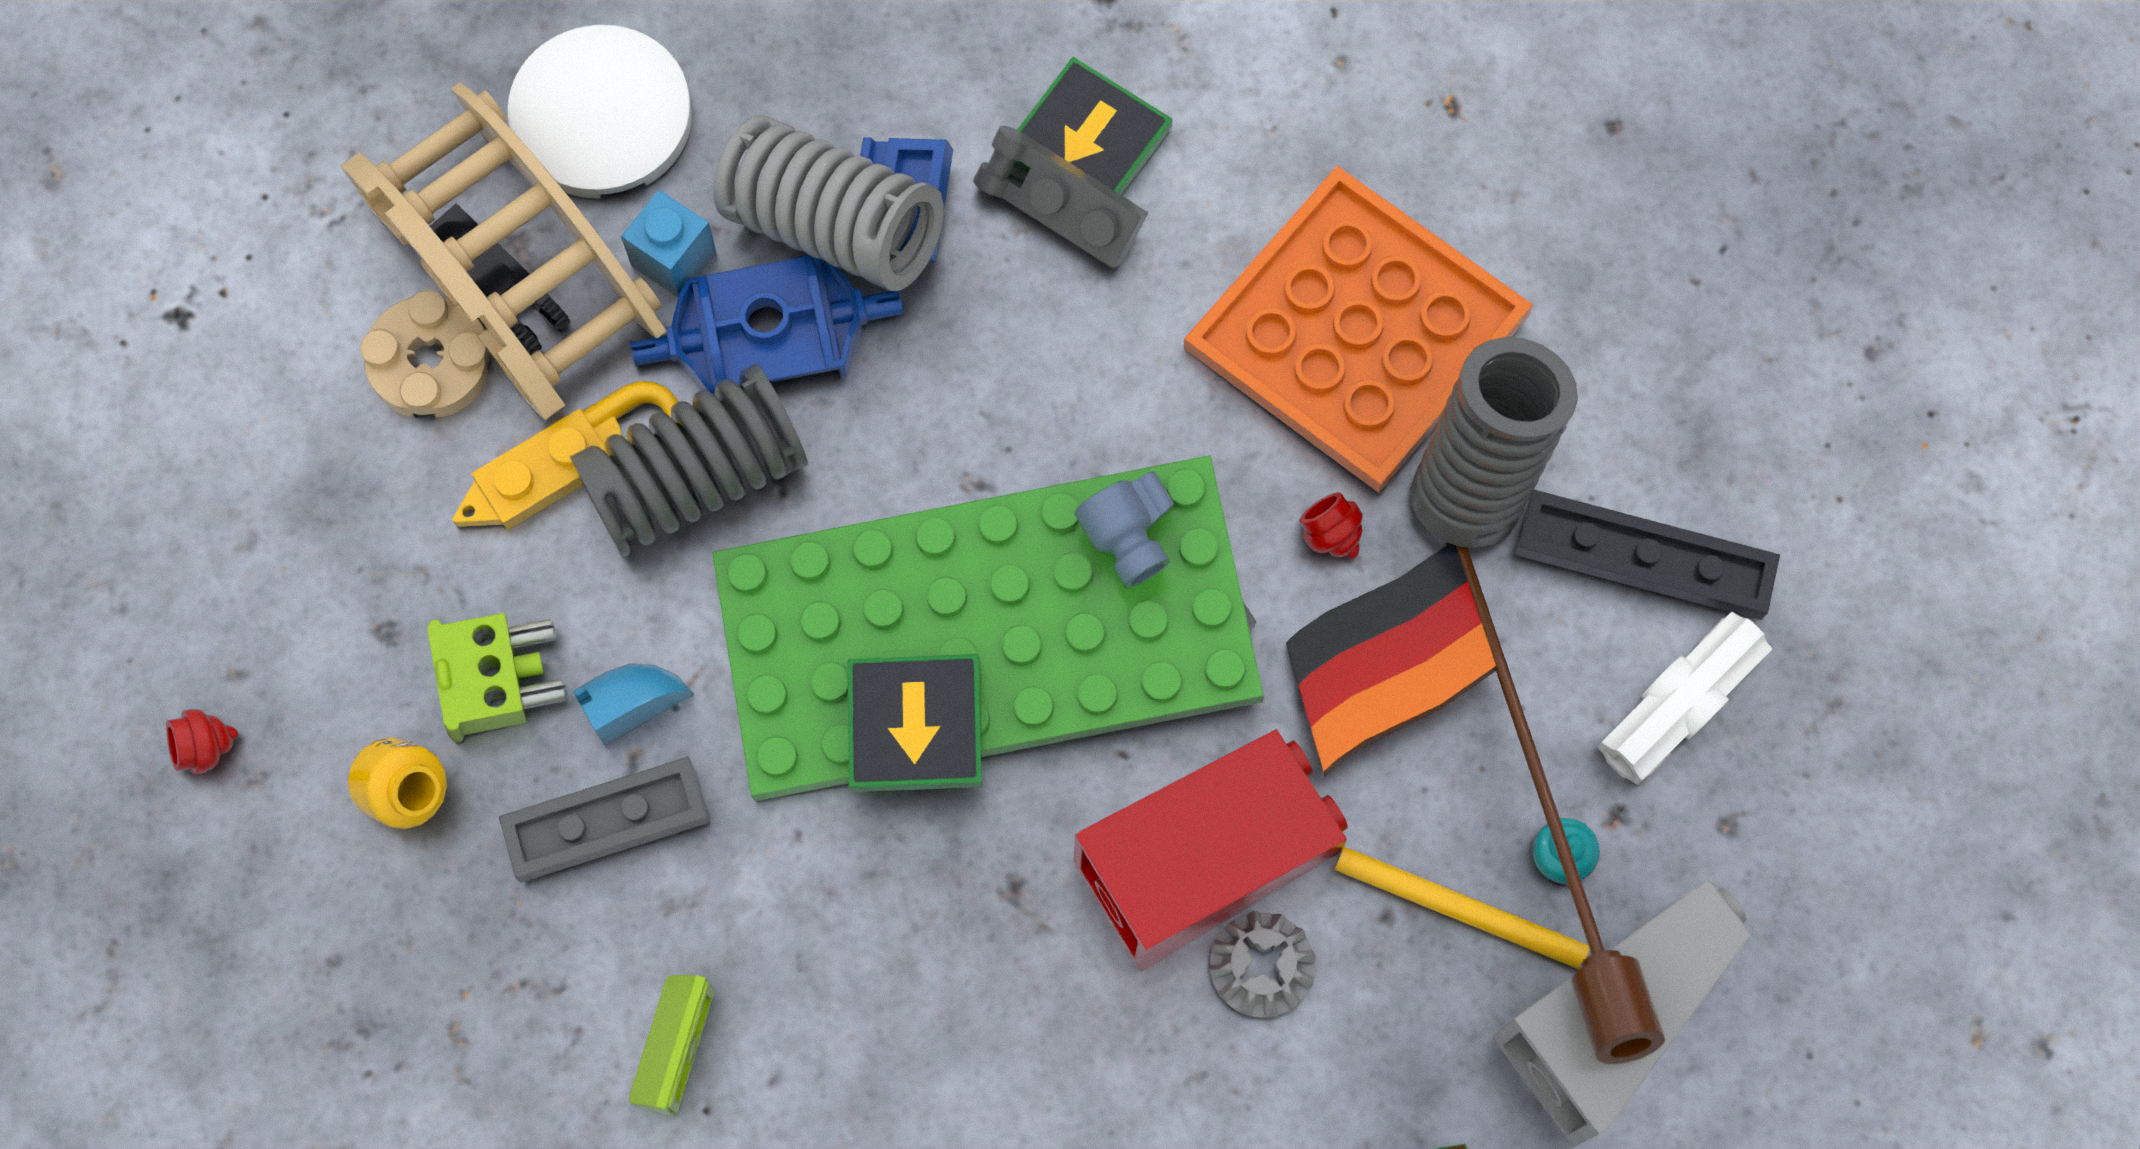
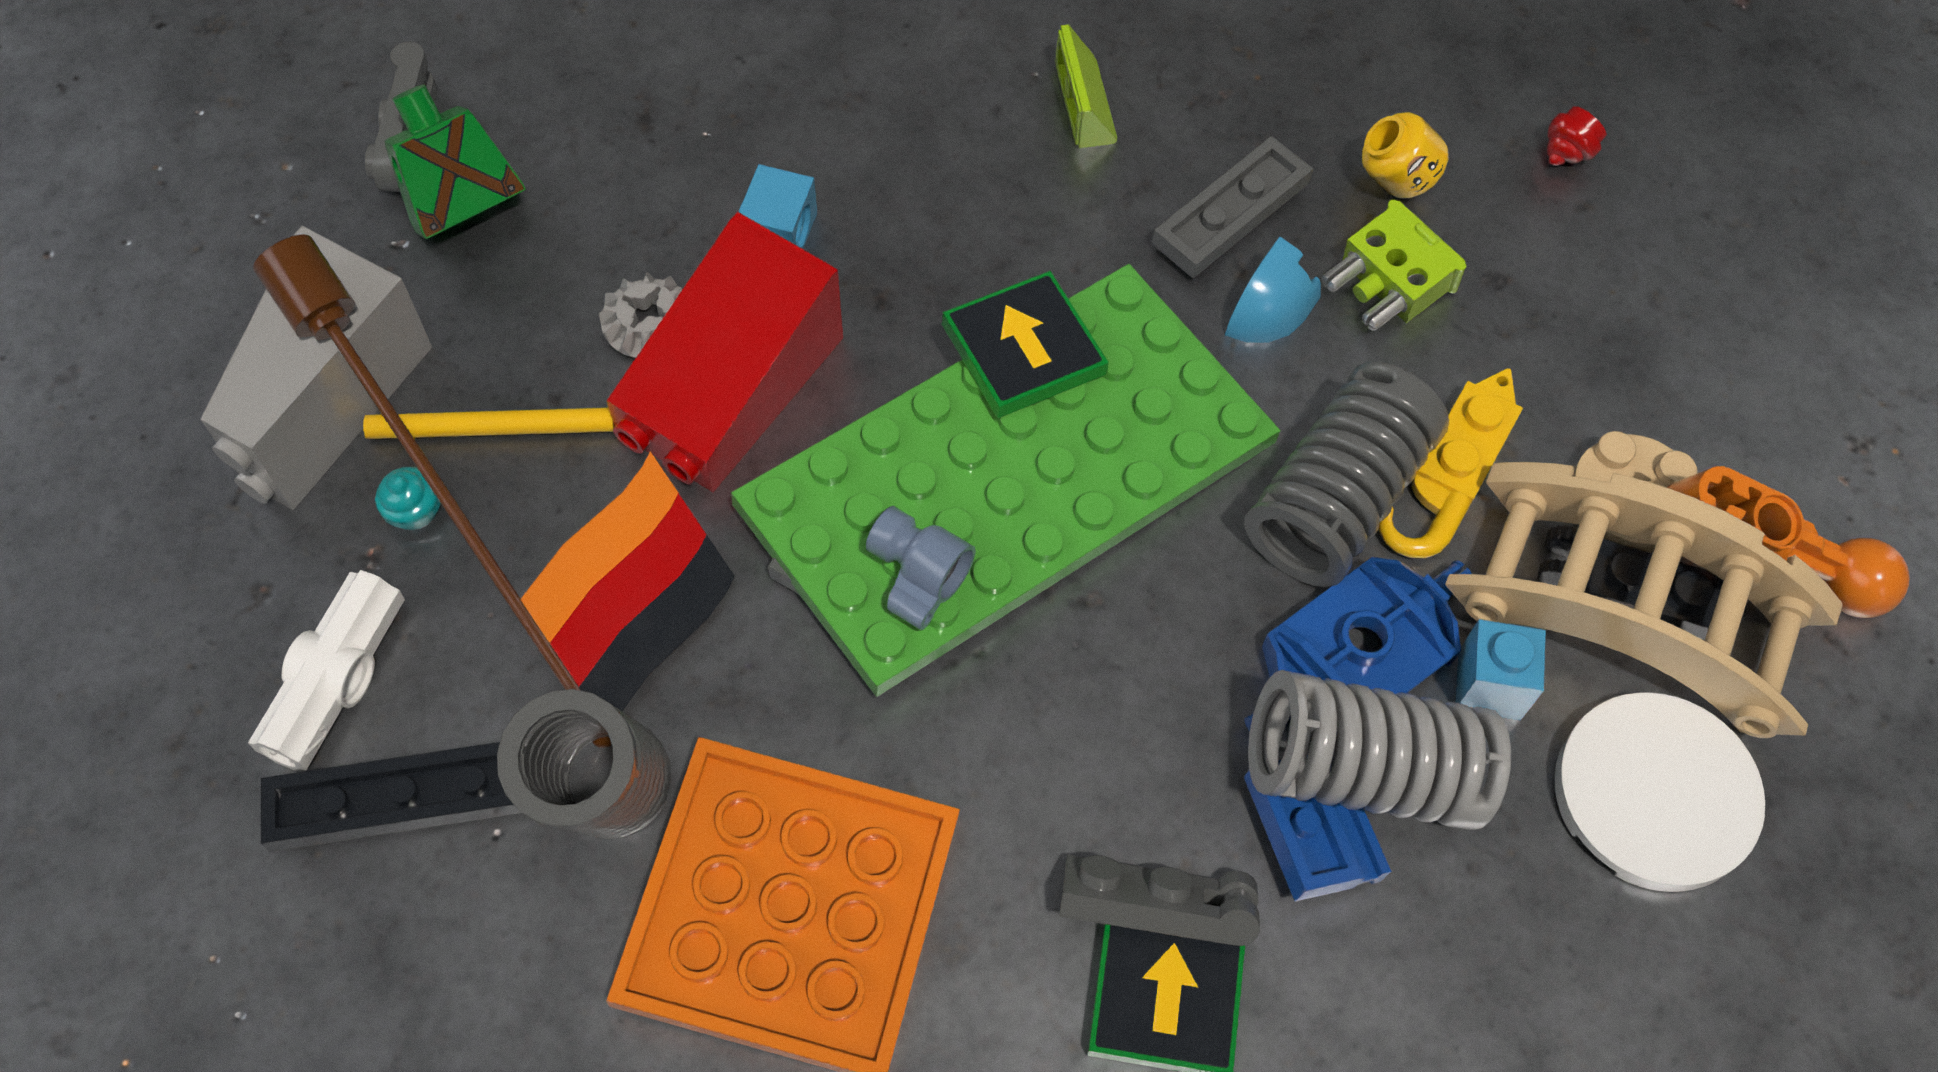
camera: 155 degrees right, 10 degrees down
red plate [1299,492,1363,559] -> none
none -> dark azure brick [739,164,817,249]
none -> orange beam [1666,466,1910,618]

